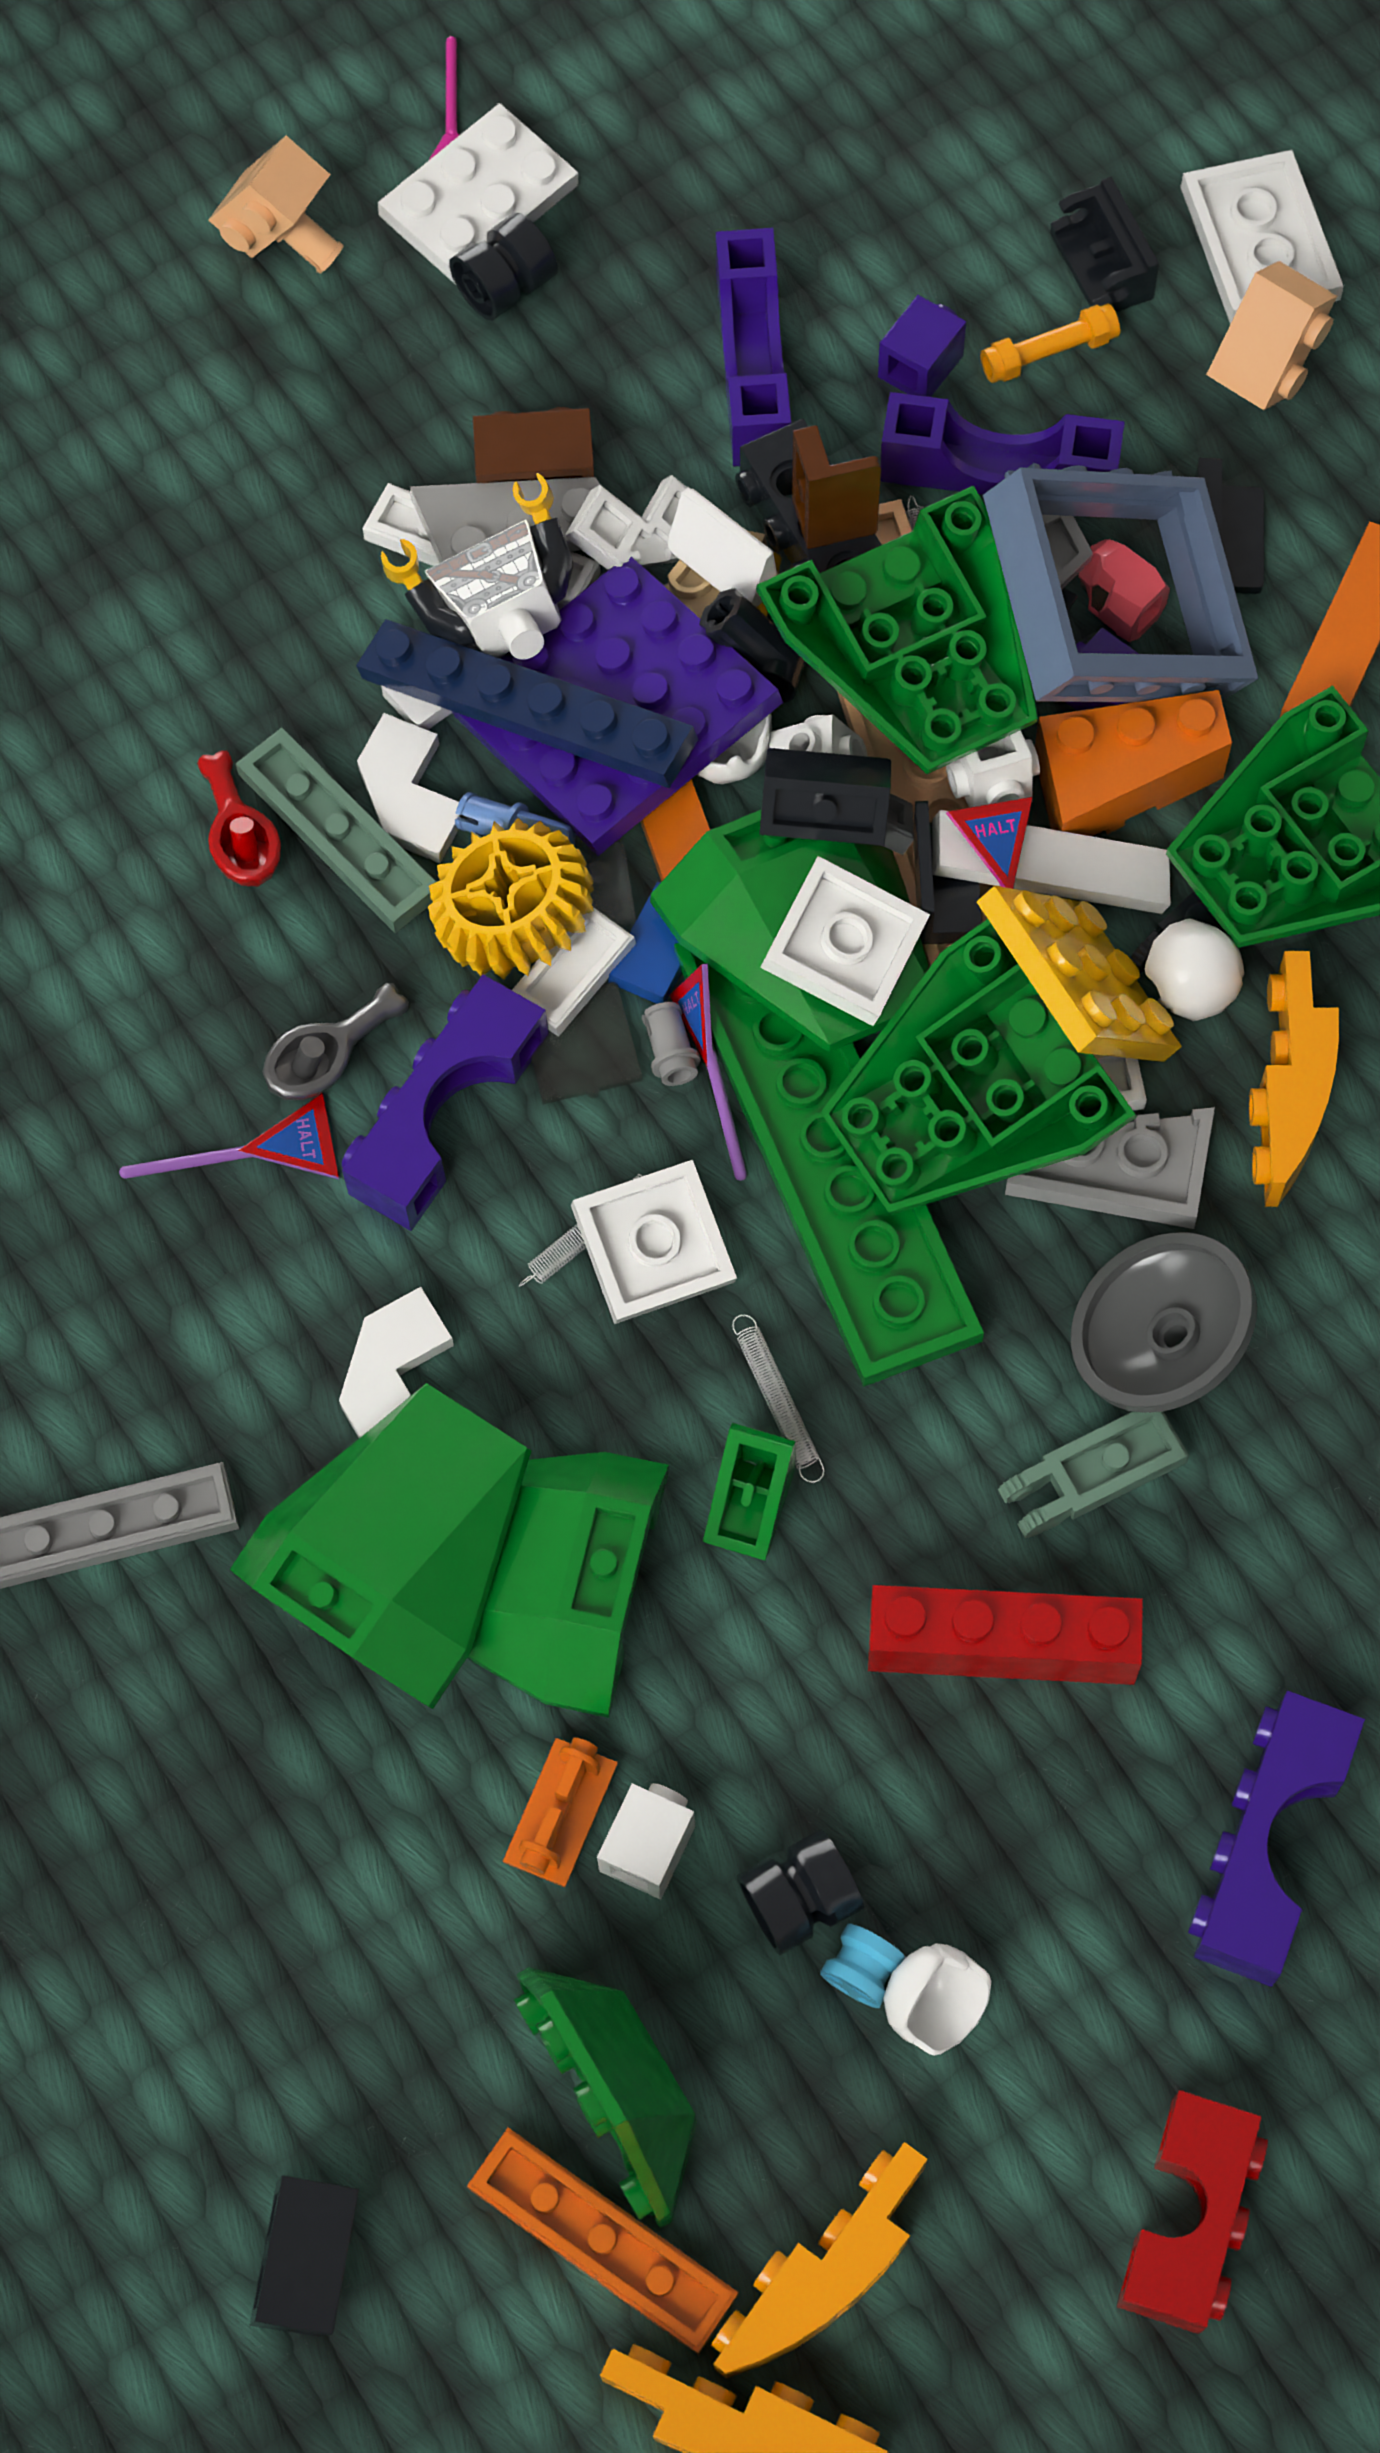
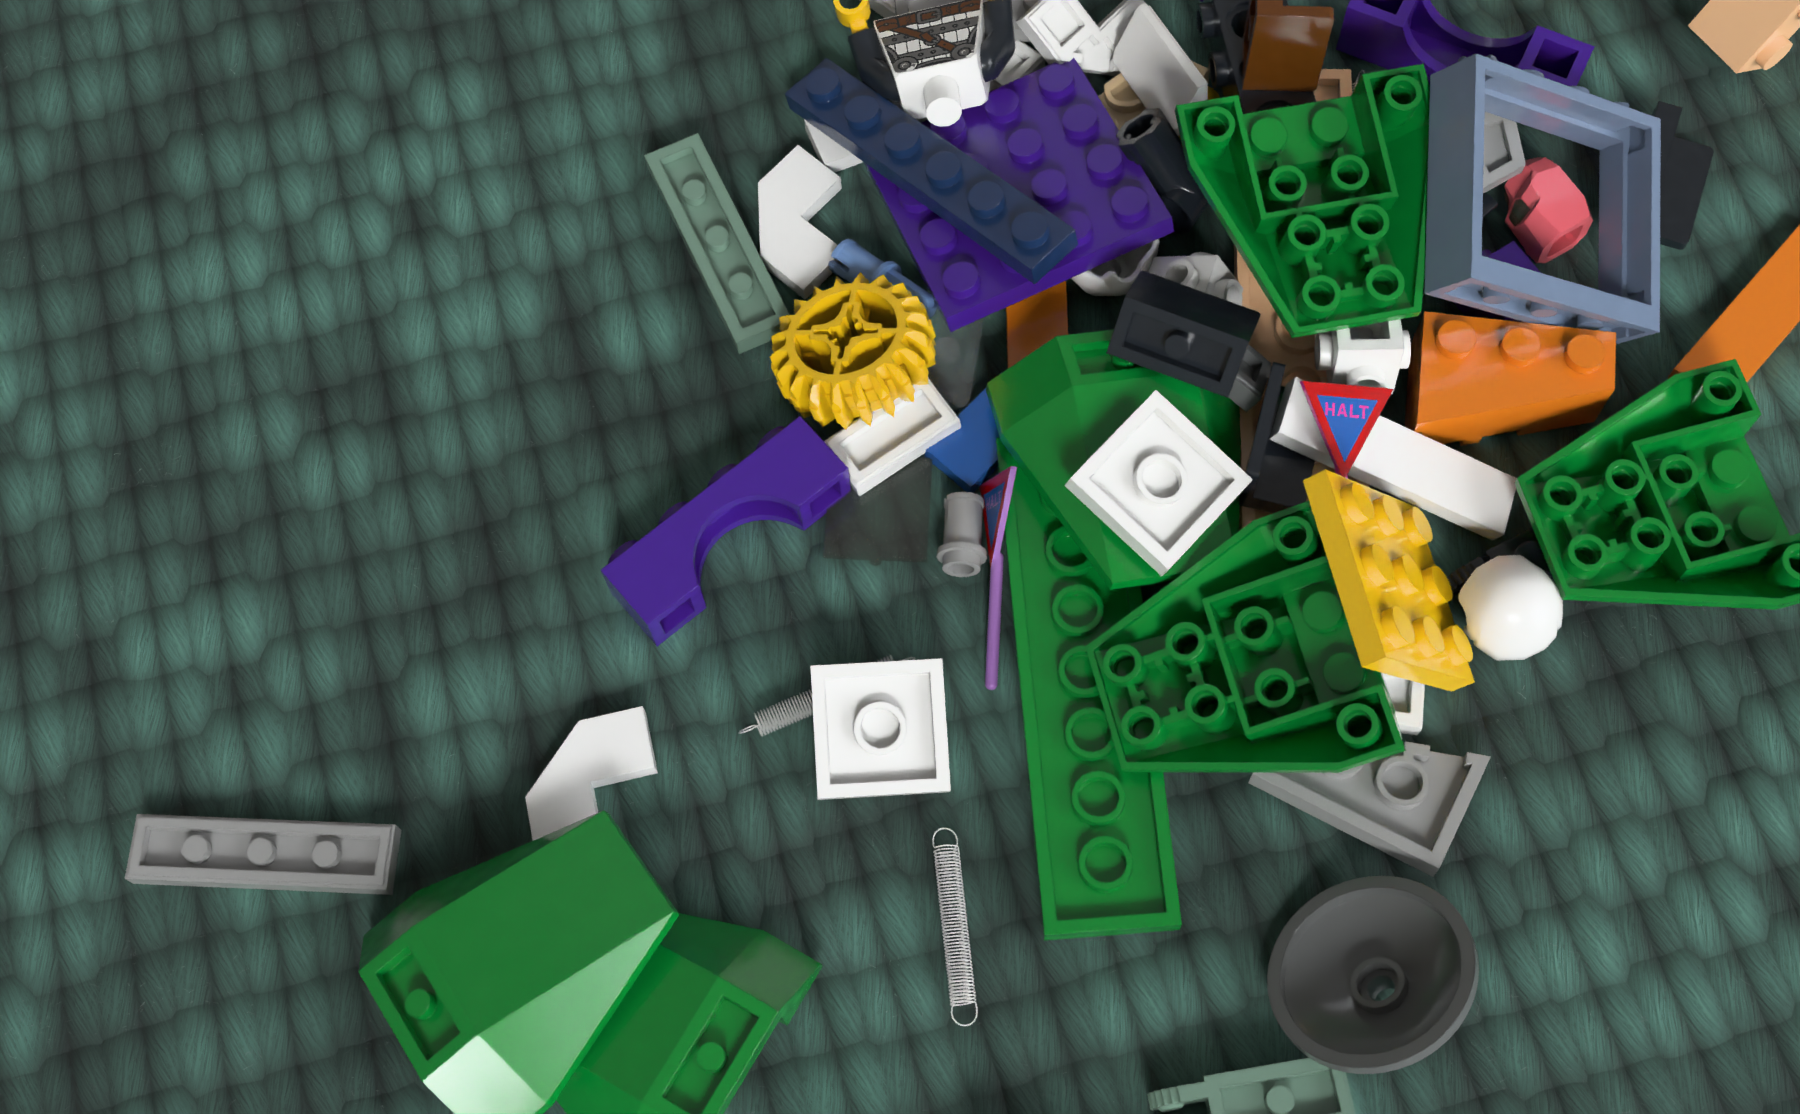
camera: 20 degrees right, 0 degrees up
piece [119,1093,339,1179] -> none
red piece [197,750,281,886] -> none
flat silver piece [262,983,409,1100] -> none
green slope [703,1423,796,1561] -> none
light orange slope [1249,951,1339,1207] -> none

